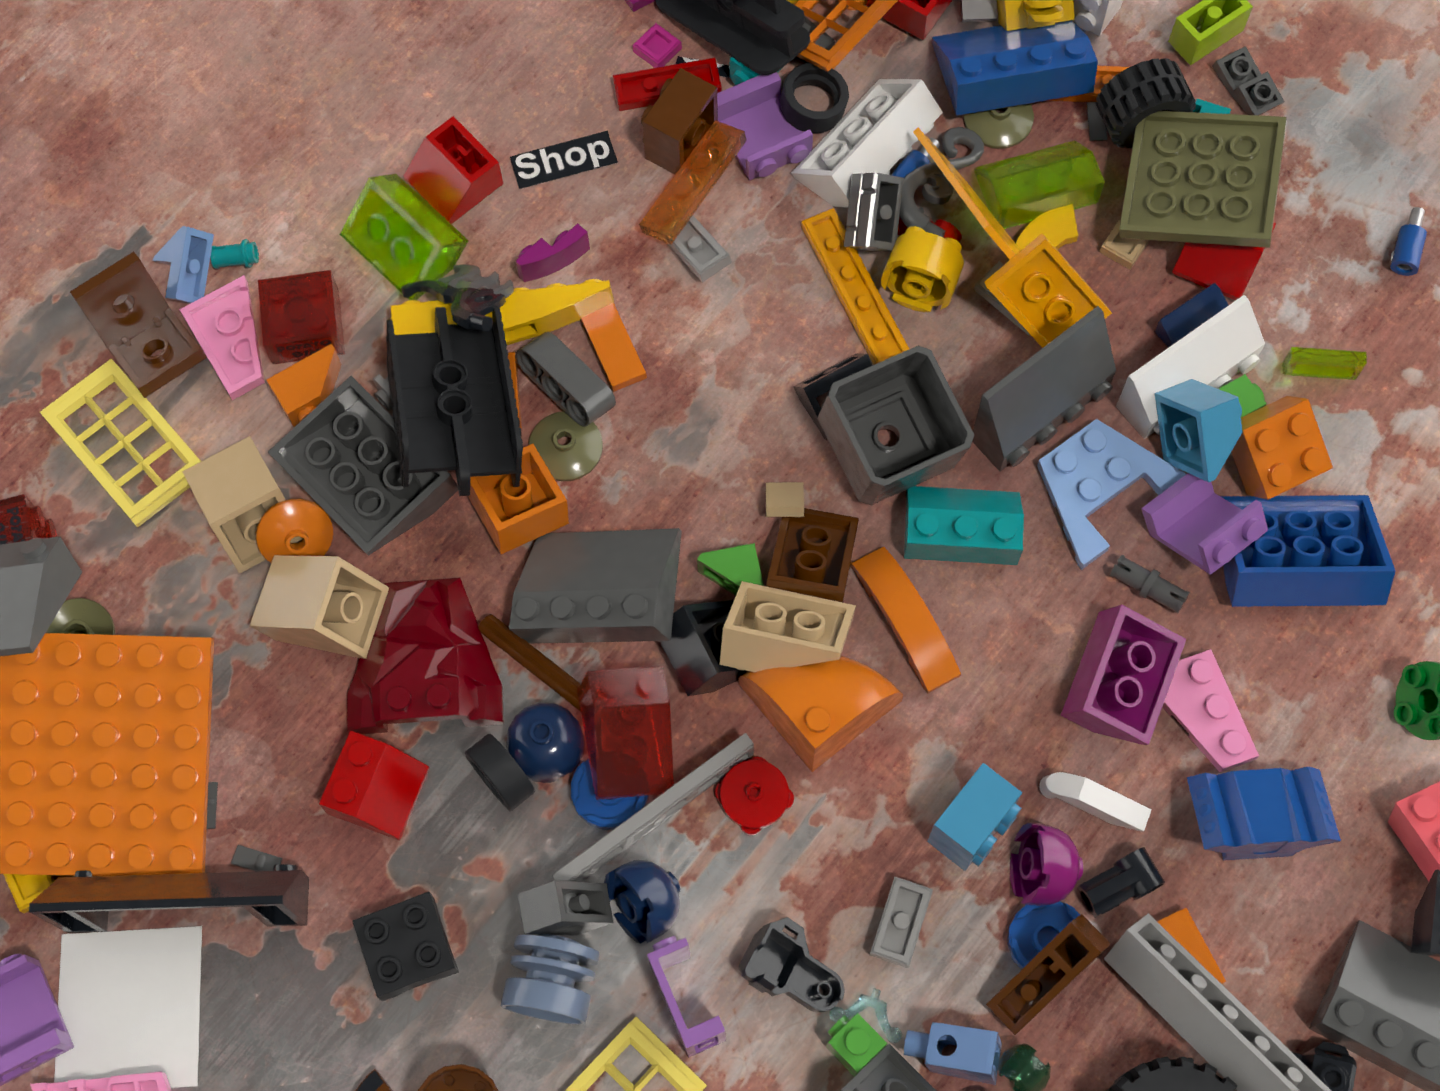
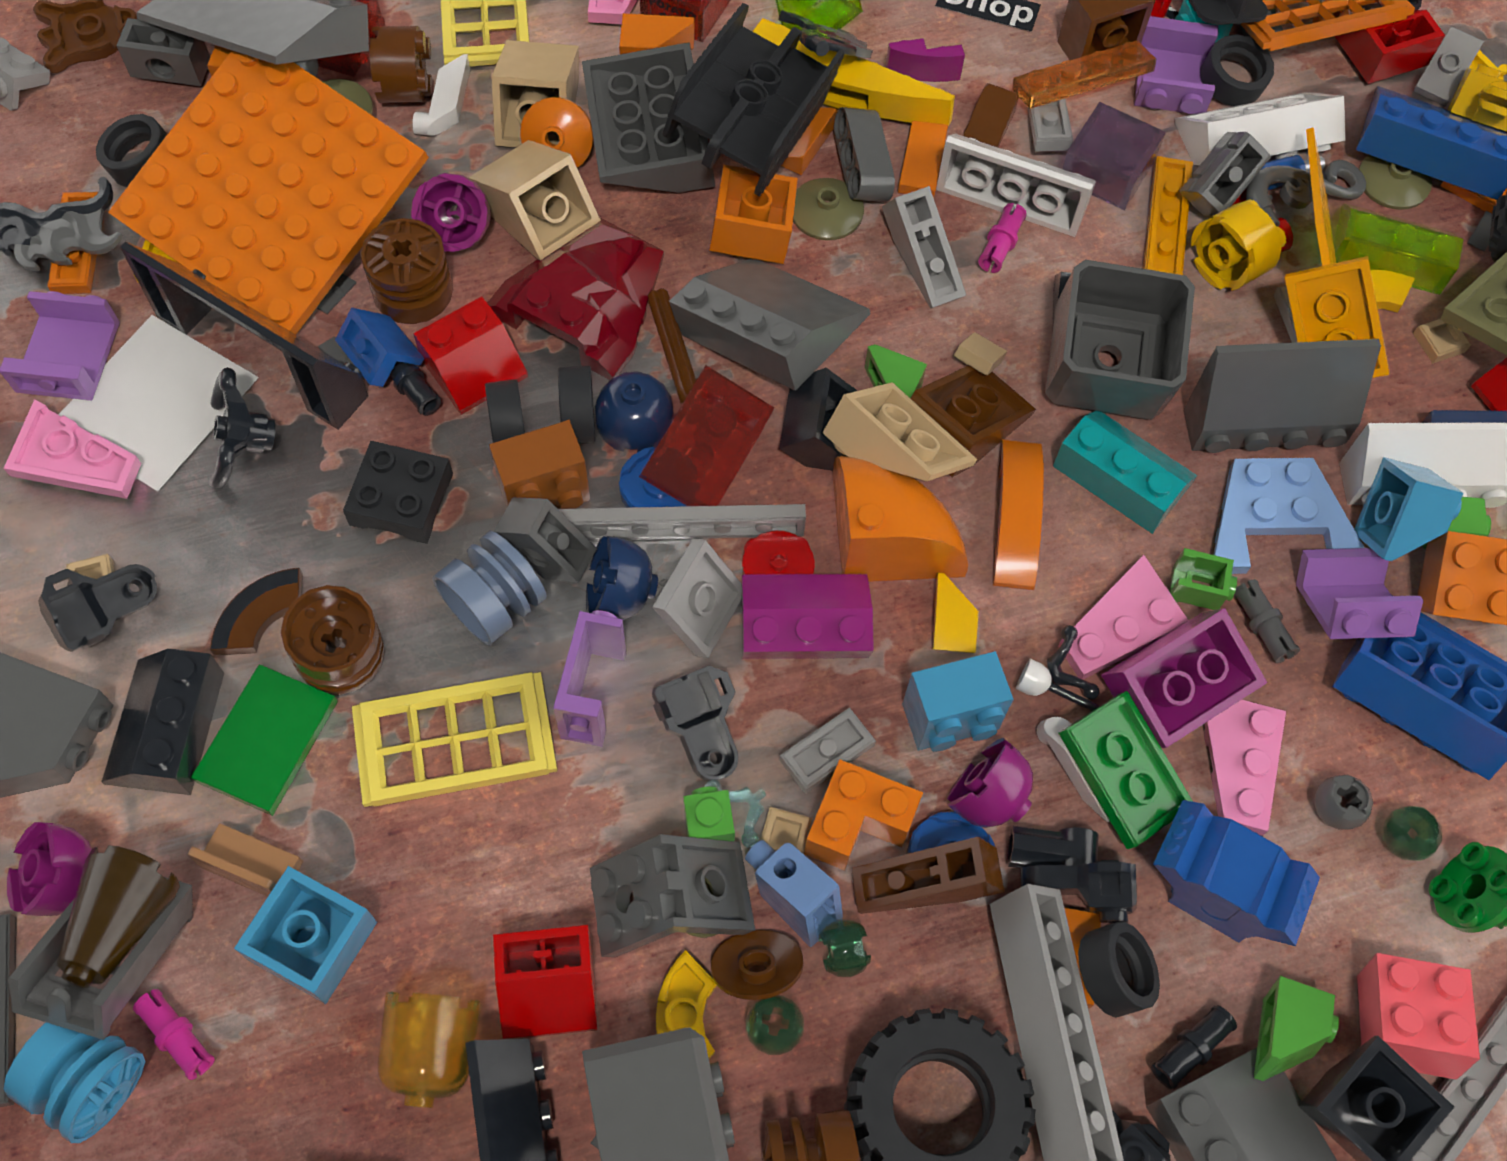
camera: 30 degrees right, 5 degrees down
none -> black piece [208,367,275,489]
none -> blue panel [335,307,424,387]
none -> reddish brown wheel [360,218,453,324]
none -> reddish brown brick [370,26,433,103]
none -> black pin [390,361,441,416]
none -> magenta cylinder [411,173,491,252]
none -> white piece [413,54,470,136]
none -> black tyre [485,379,525,443]
none -> dark orange brick [489,420,590,509]
none -> light grey tile [652,538,742,658]
none -> magenta slope [742,574,874,659]
none -> tan tile [760,807,813,853]
none -> orange brick [804,759,923,871]
none -> light grey slope [882,186,966,308]
none -> yellow slope [932,573,979,653]
none -> white slope [936,134,1096,237]
none -> reddish brown slope [963,83,1019,148]
none -> dark pink pin [978,203,1027,273]
none -> white hinge [1016,658,1100,711]
none -> black piece [1020,860,1137,924]
none -> black piece [1047,625,1100,700]
none -> bright pink wing [1058,555,1189,679]
none -> green tile [1059,691,1193,849]
none -> clear purple brick [1062,102,1166,211]
none -> black tyre [1078,921,1160,1018]
none -> black pin [1151,1005,1237,1089]
none -> bright green window [1169,548,1237,610]
none -> bright green slope [1254,976,1339,1081]
none -> dark grey piece [1314,775,1373,830]
none -> clear green piece [1383,805,1443,861]

